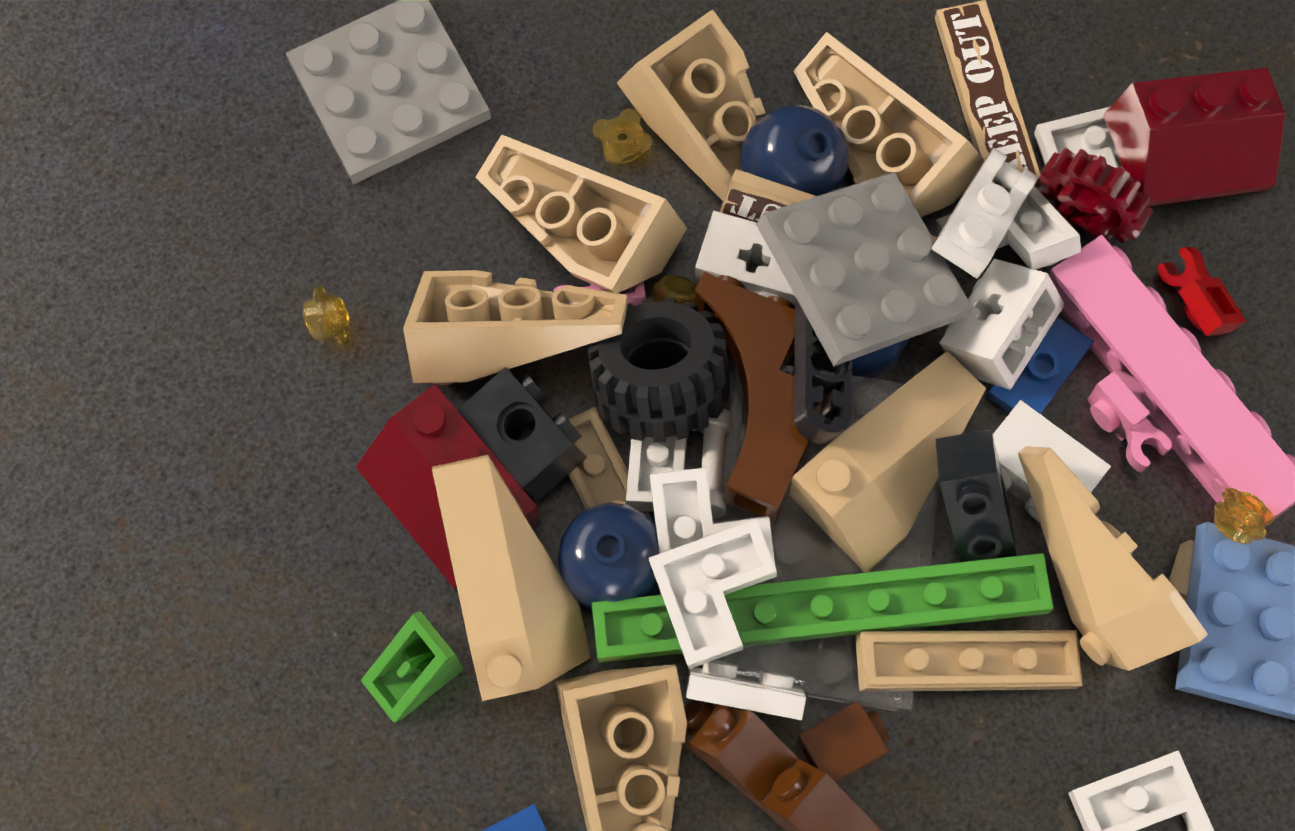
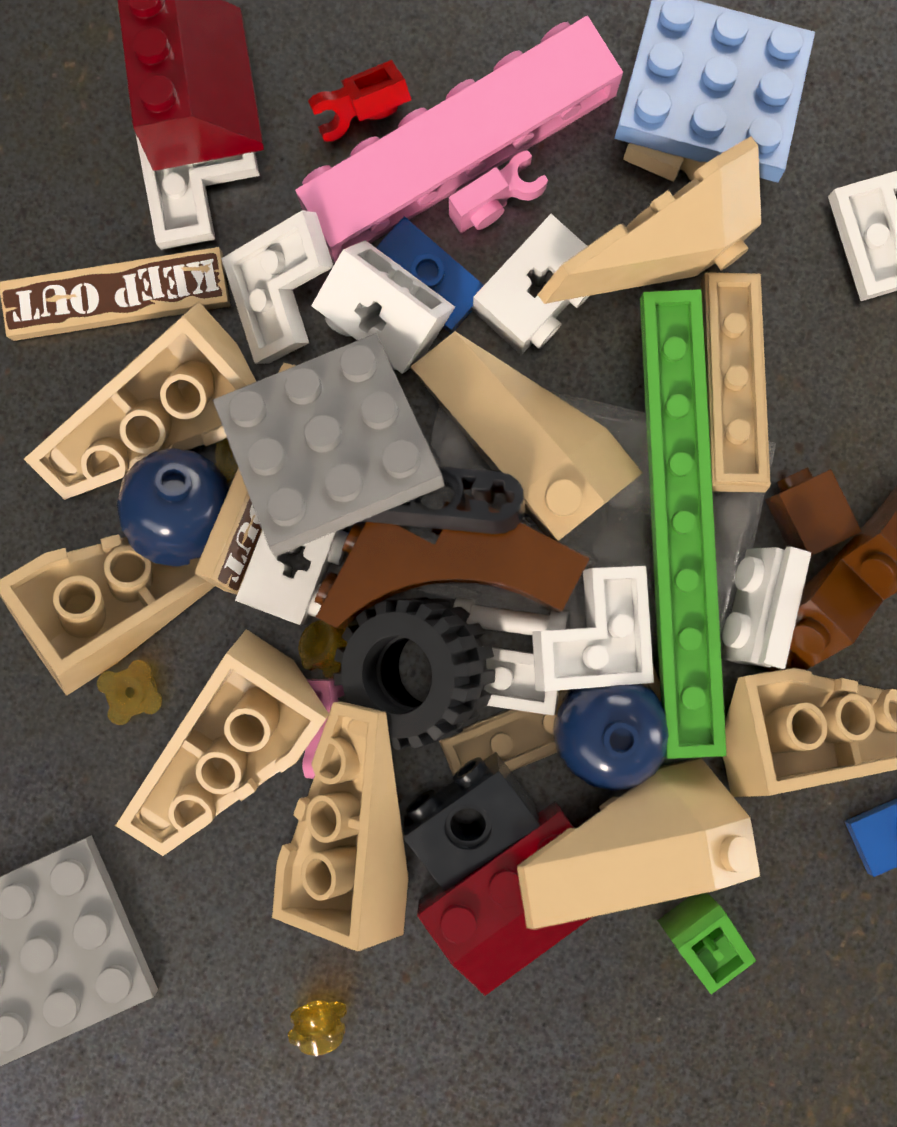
camera: 85 degrees left, 15 degrees up
white plate [649,519,777,669] -> none
white plate [931,148,1038,279] -> none
black brick [936,429,1017,562] -> none
dark red gear [1037,148,1153,243] -> none
clear yellow plate [1214,488,1275,544] -> none

